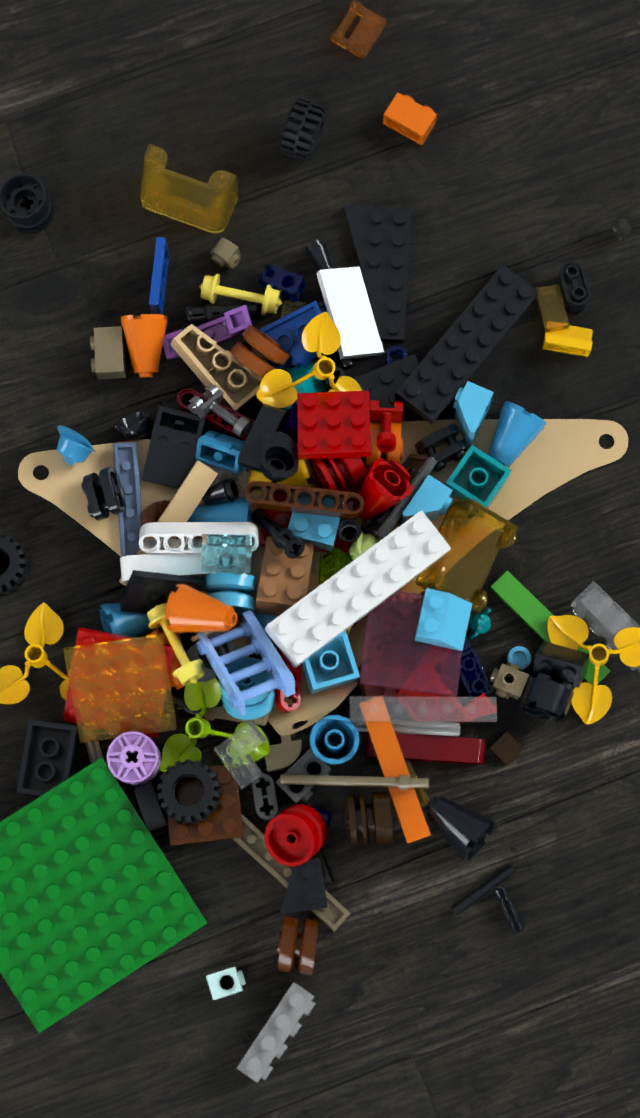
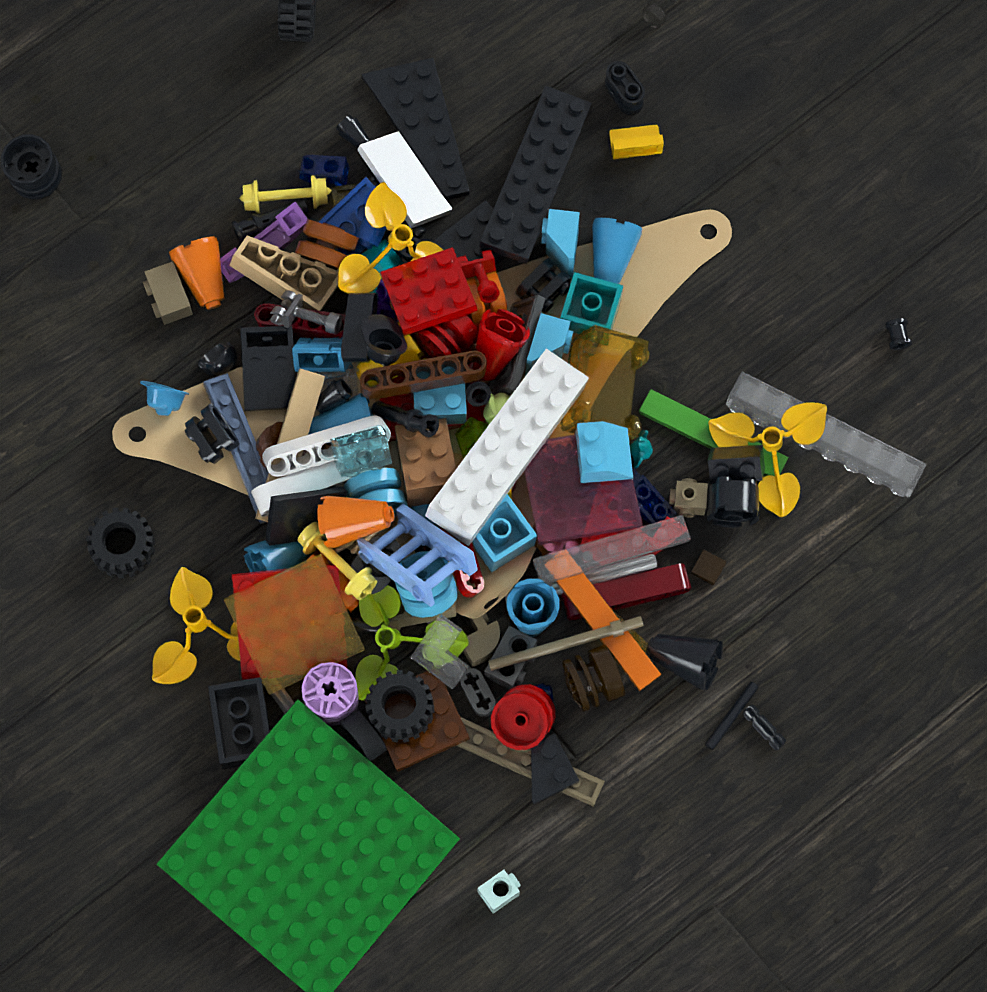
camera: 20 degrees left, 5 degrees down
clear yellow windscreen [140,144,239,234] -> none
blue tile [149,237,169,315] -> none
dark tan plate [210,237,241,269] -> none
light grey brick [237,982,316,1083] -> none
reddish brown wheel [277,916,319,975] -> none
clear blue bush [386,345,407,364] -> none
medium azure tile [507,646,531,671] -> none
clear yellow tile [536,284,569,333] -> none

